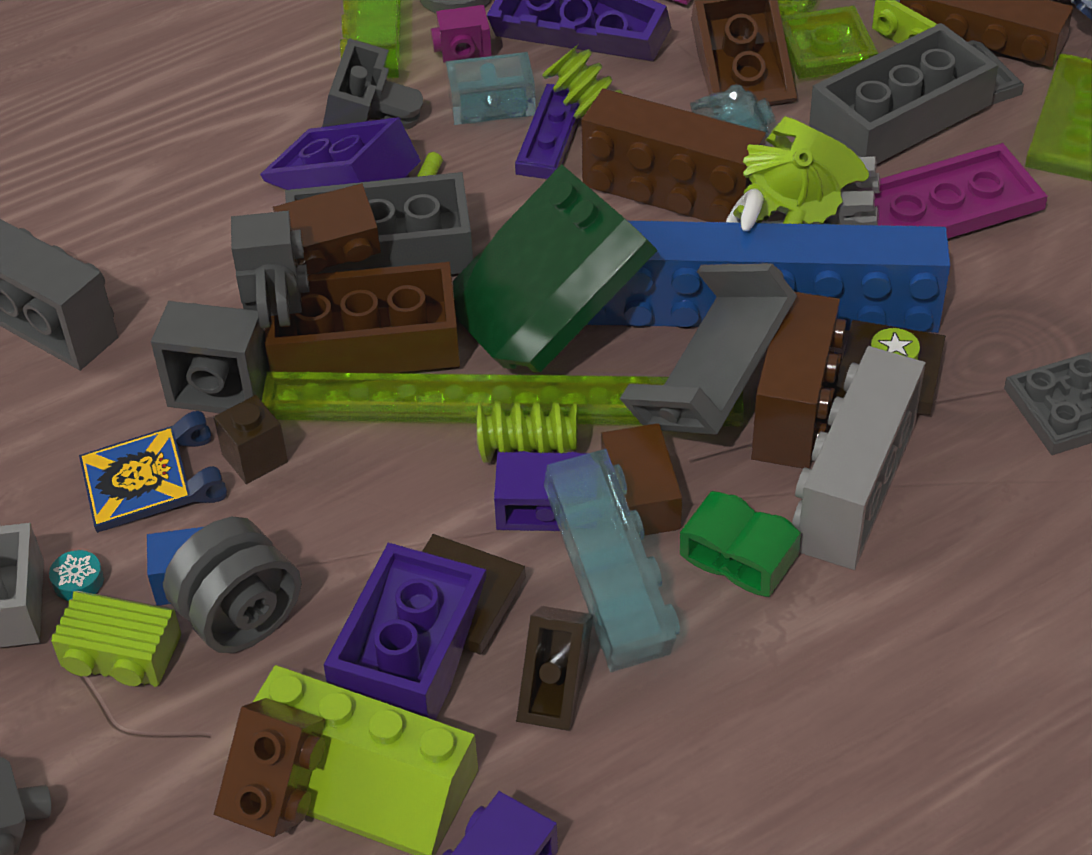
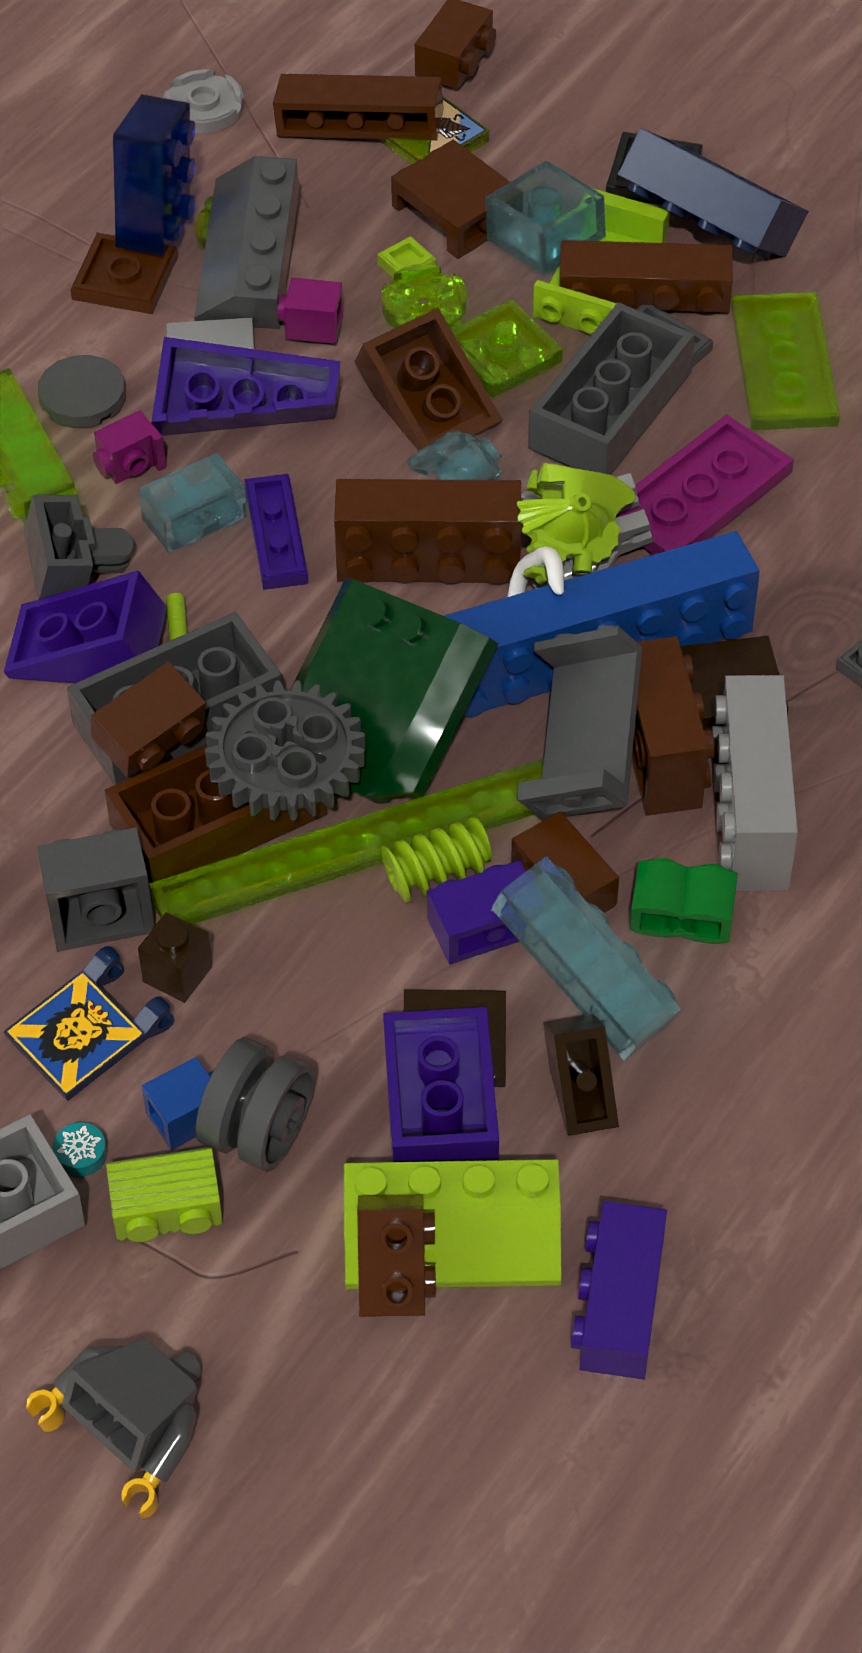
camera: 25 degrees left, 5 degrees up
dark grey brick [231,211,310,329] -> none
lime piece [542,44,623,119] -> none
lime tile [871,328,920,360] -> none
none -> dark grey gear [205,680,366,821]

